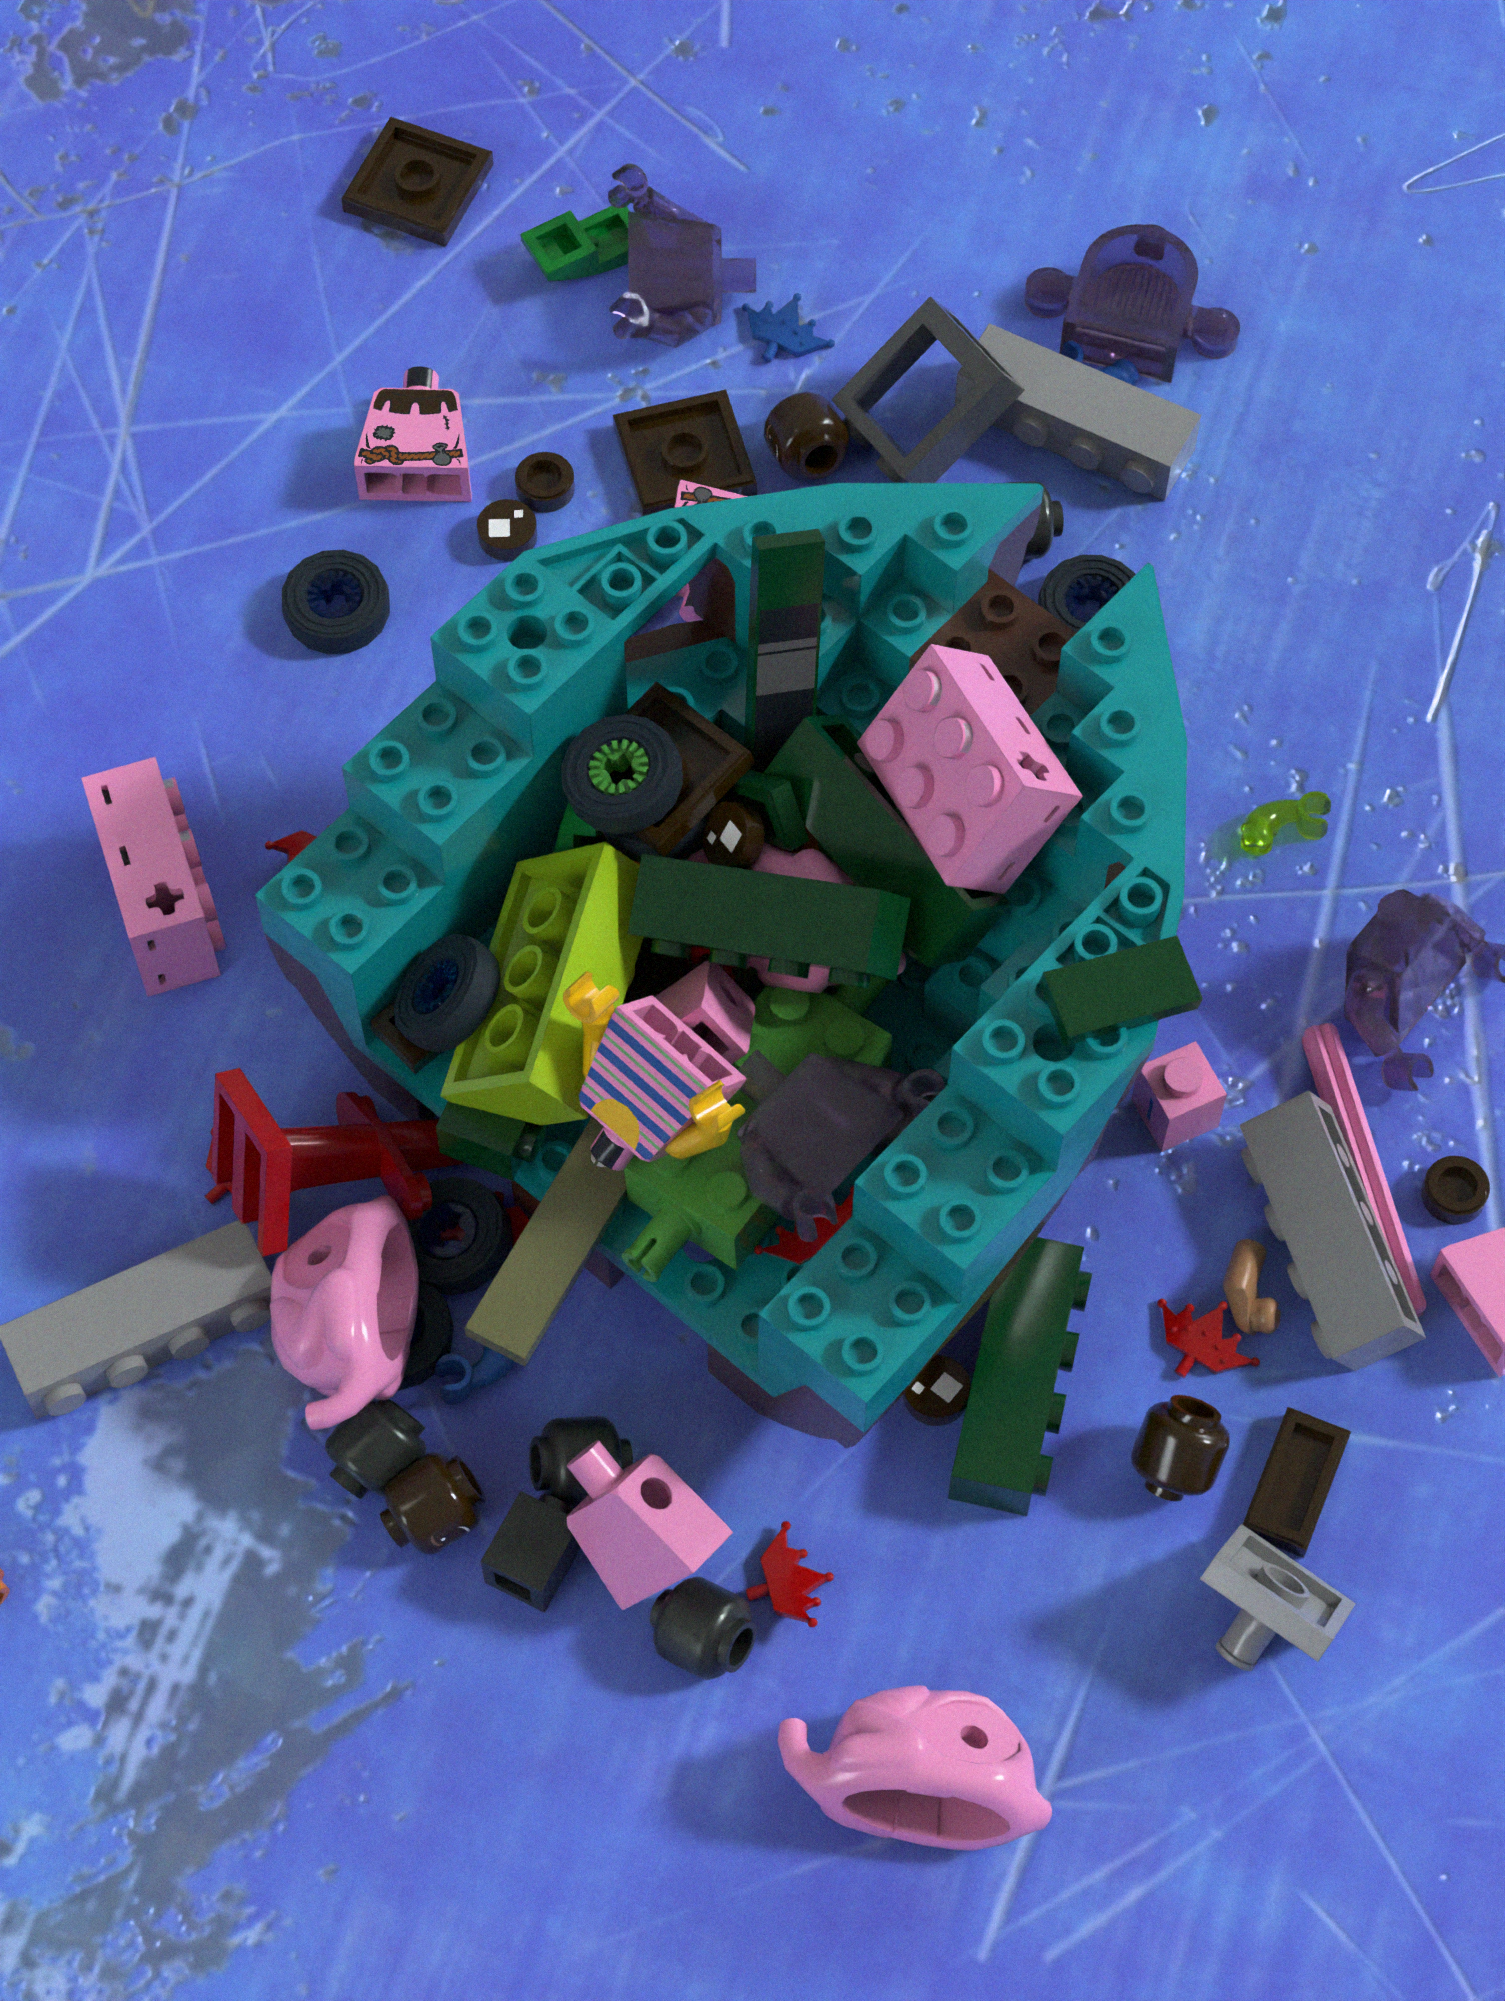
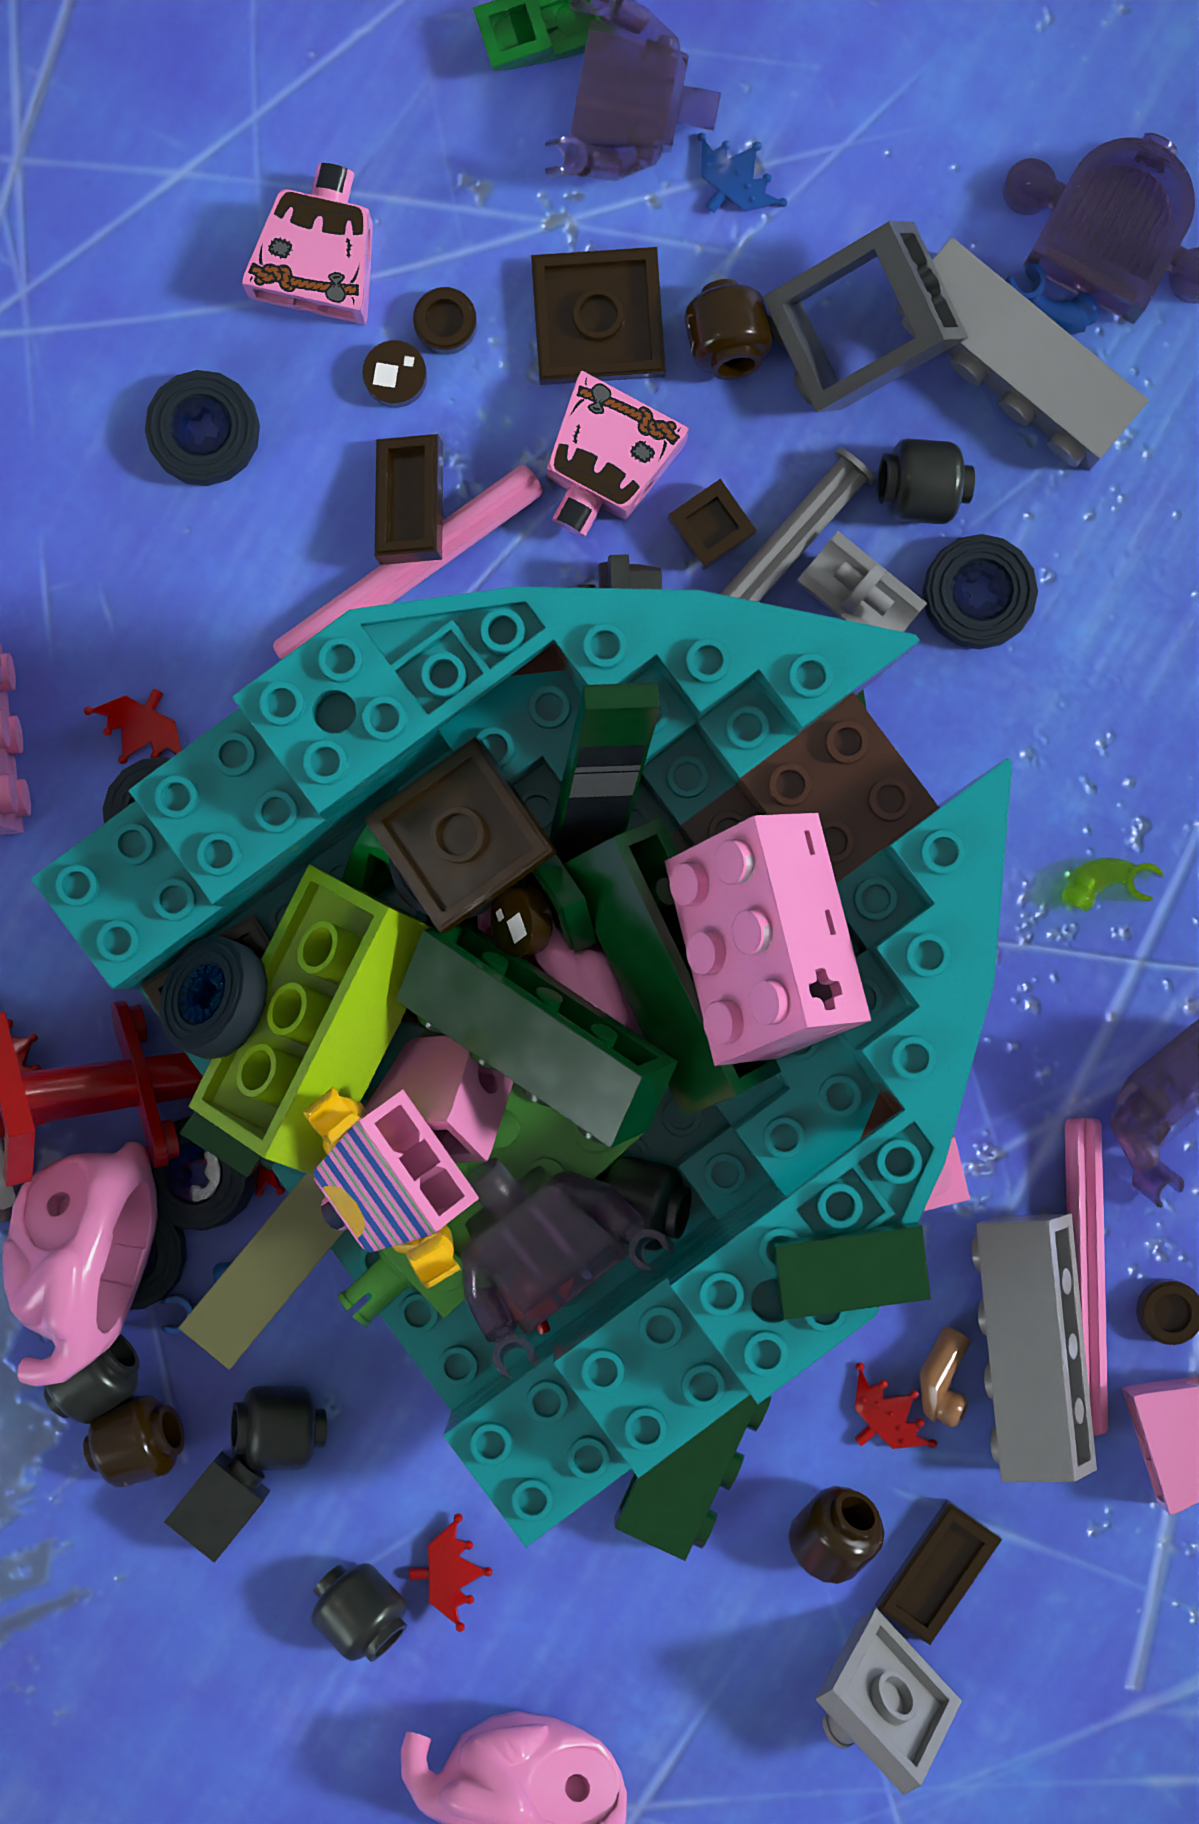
camera: 10 degrees right, 25 degrees up
black bush [561,714,683,835] -> none
bright pink torso [566,1440,733,1610] -> none

